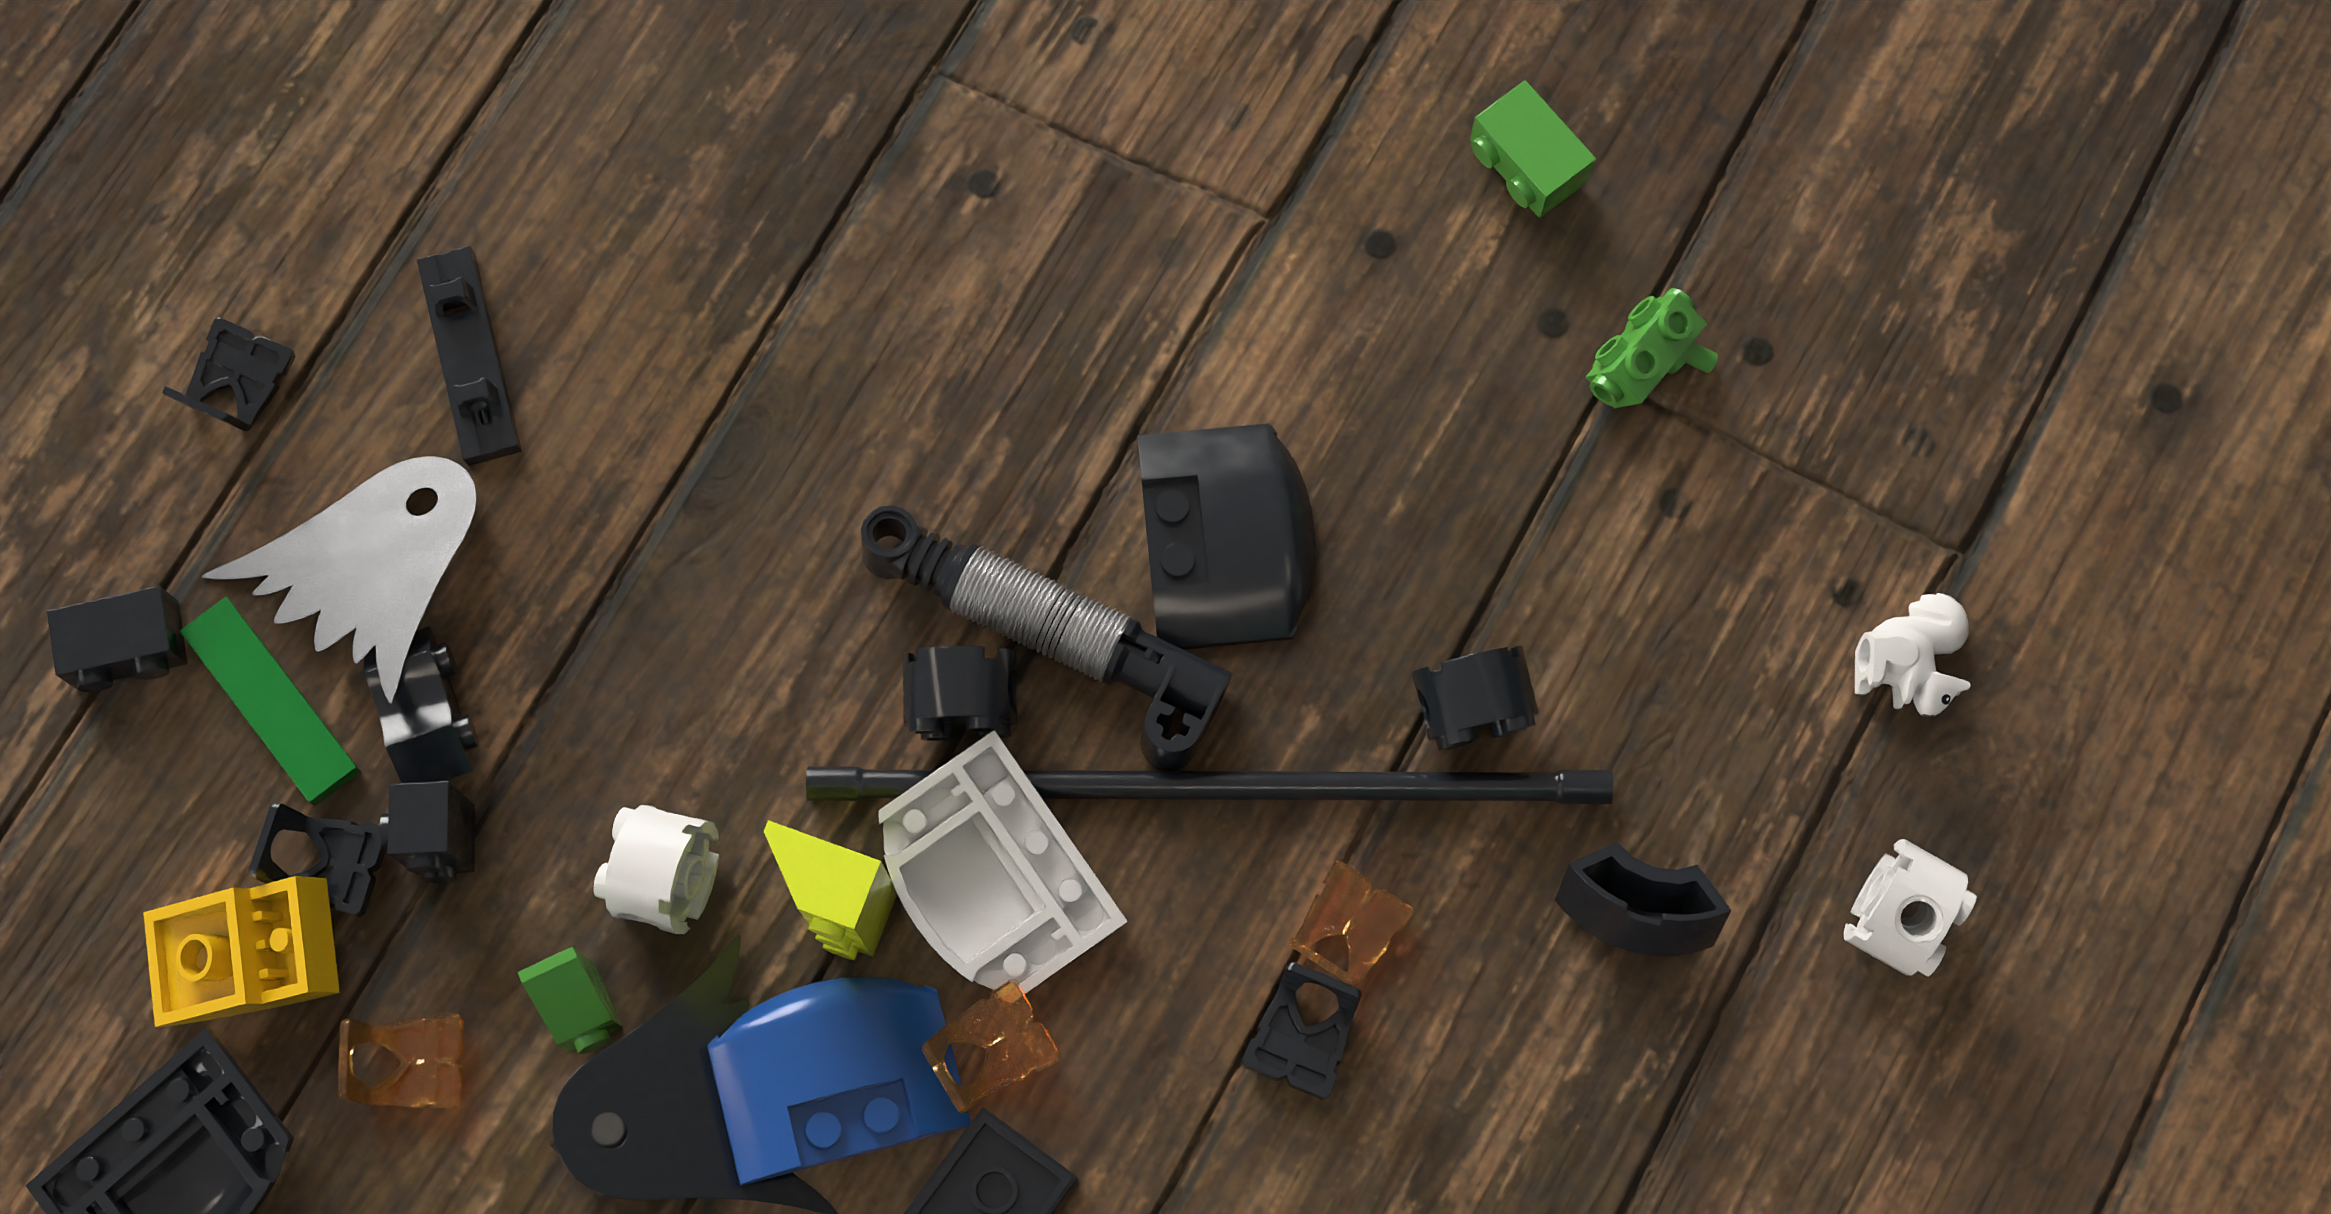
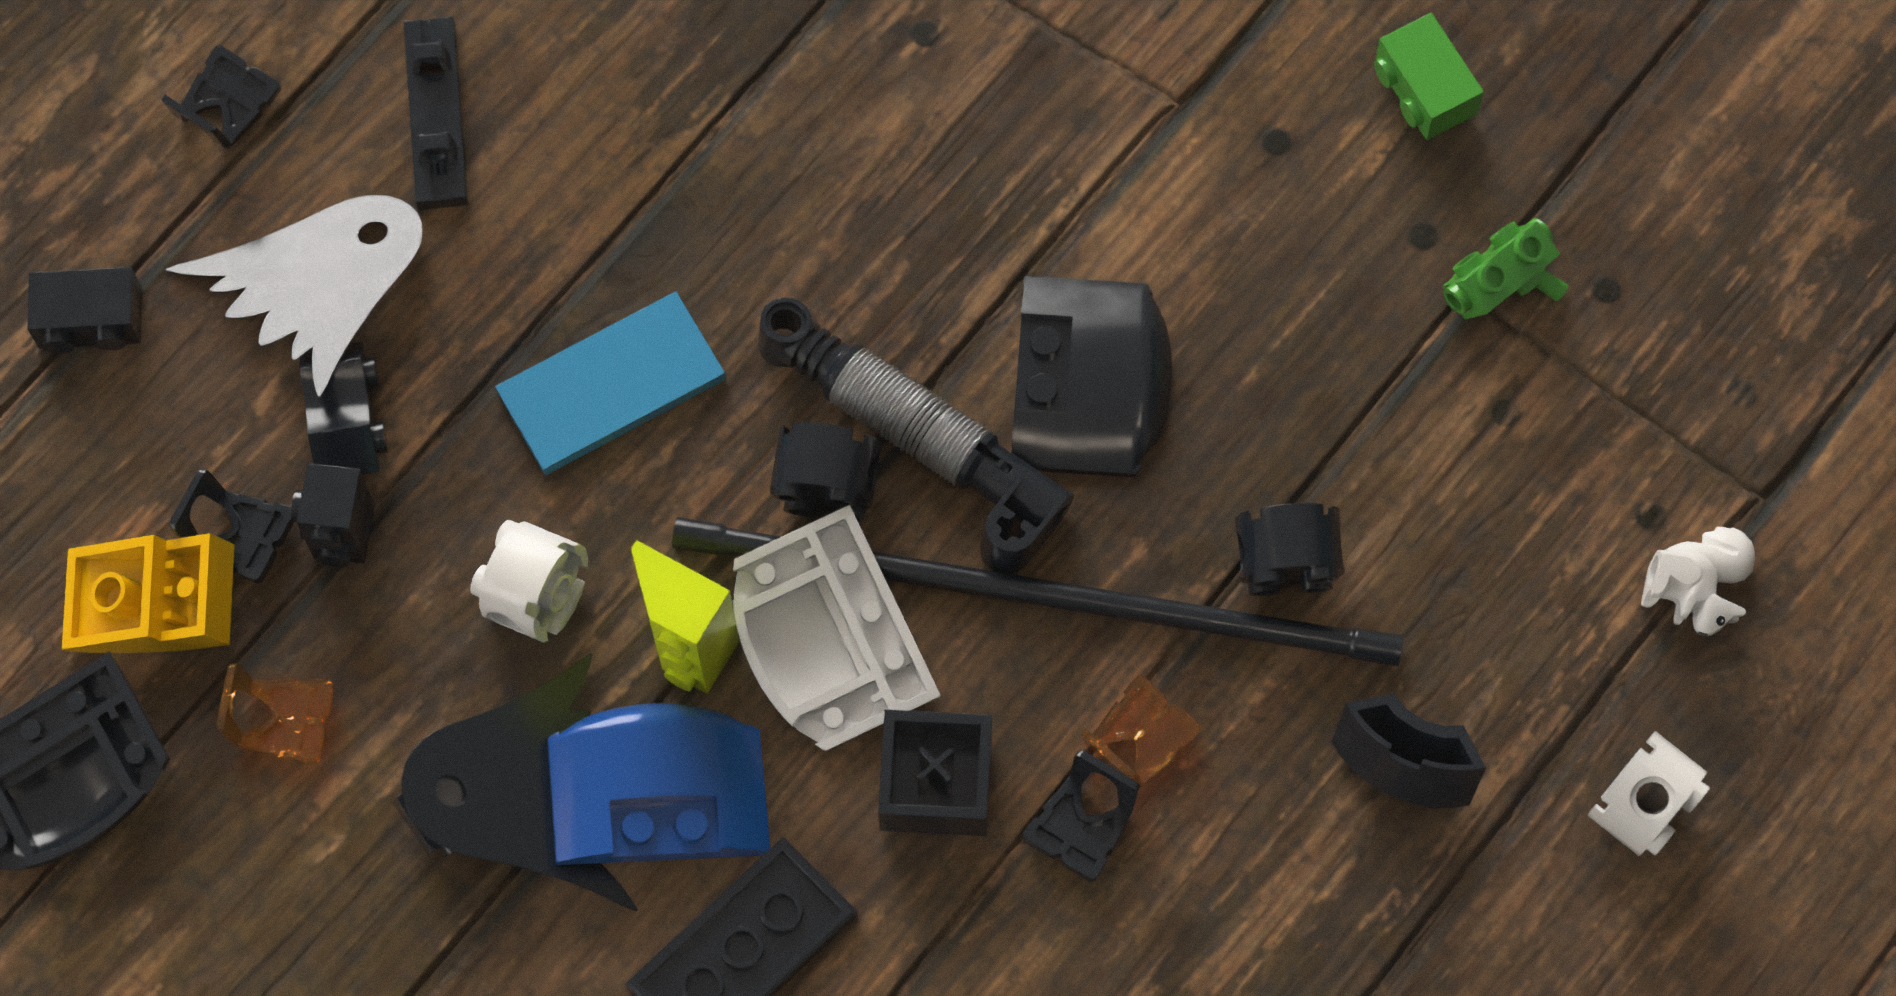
camera: 10 degrees right, 5 degrees down
green tile [180,597,361,806] -> none
bright green slope [517,946,623,1054] -> none
clear orange piece [921,979,1061,1114] -> none
none -> dark azure tile [495,291,726,476]
none -> black brick [878,710,992,836]

